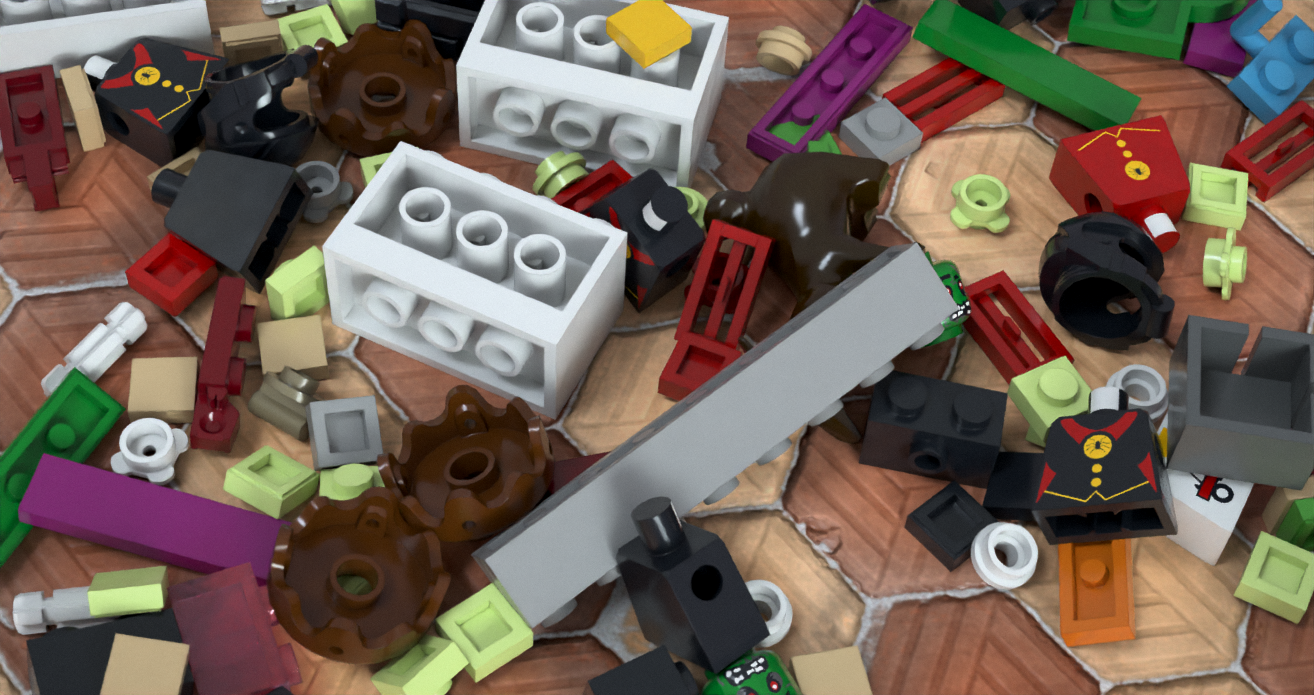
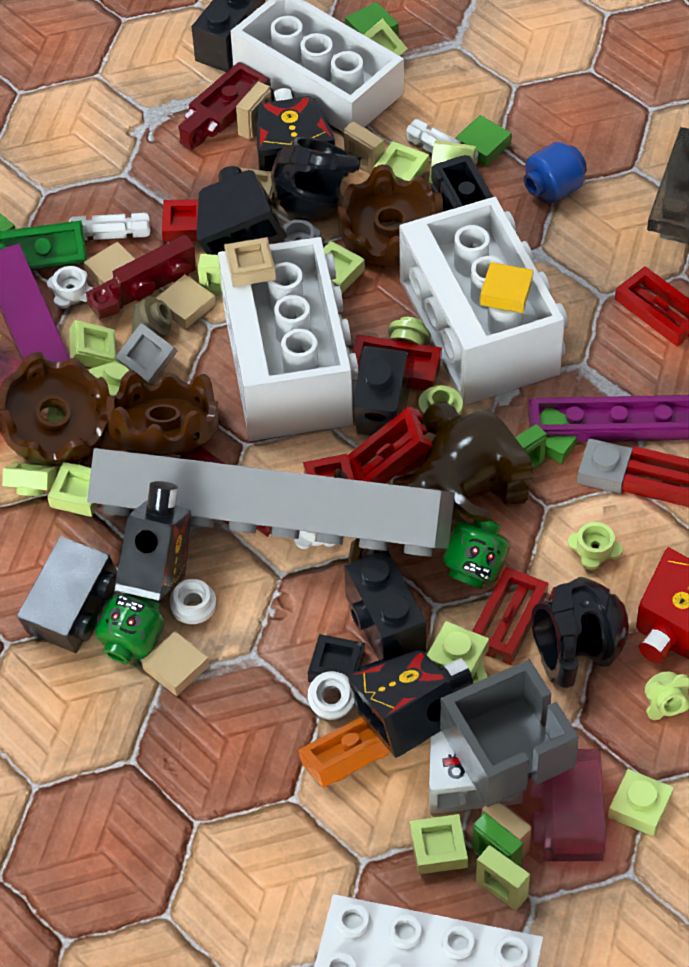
camera: 60 degrees right, 0 degrees up
tan plate [756,26,812,76] -> none
none -> tan tile [224,237,276,287]

